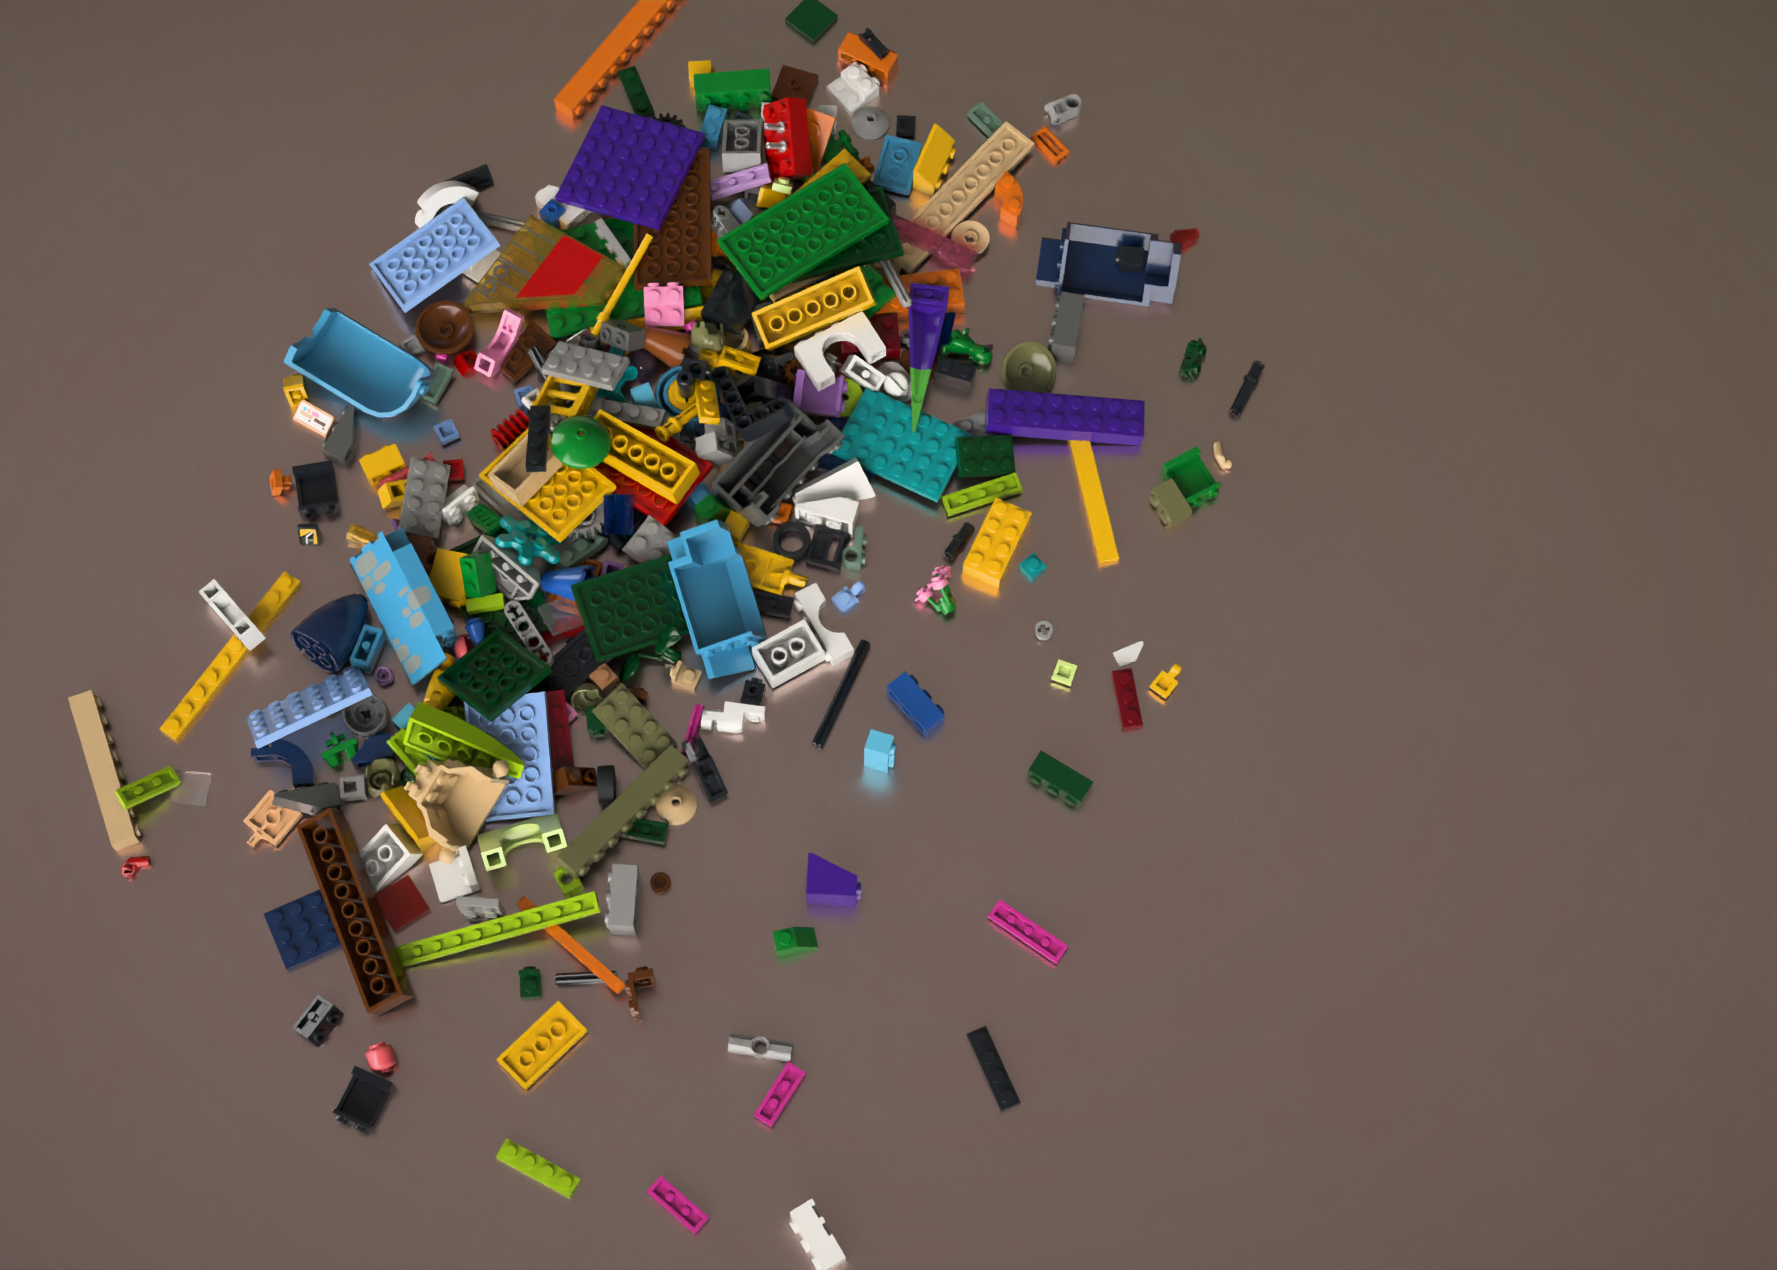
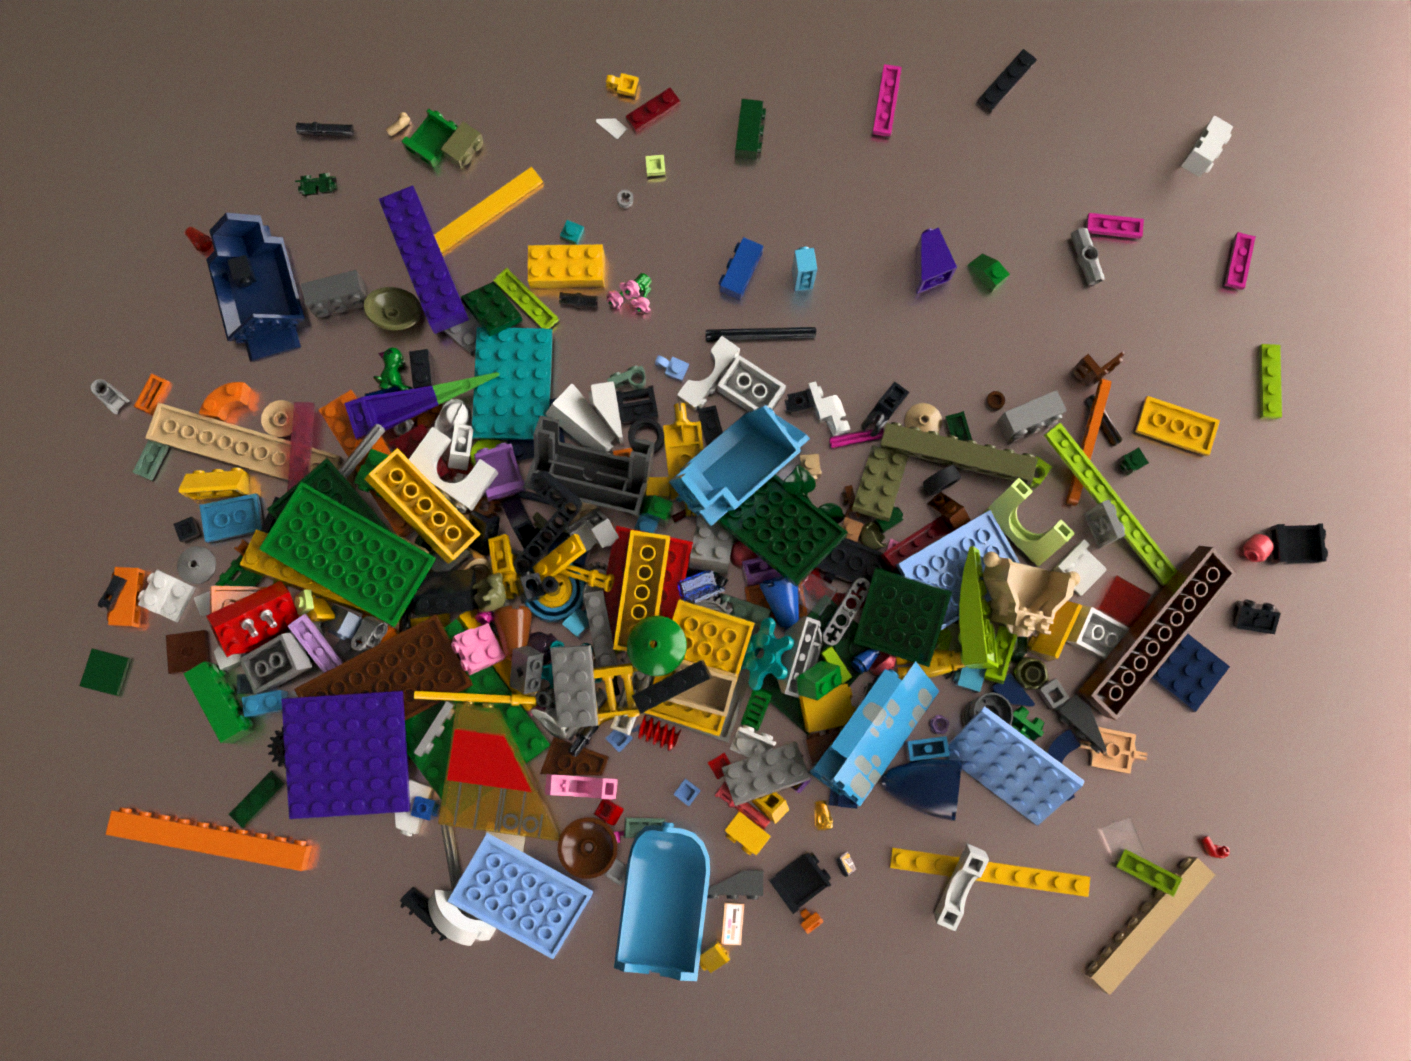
camera: 115 degrees left, 10 degrees up
yellow brick [688,60,715,88] -> none

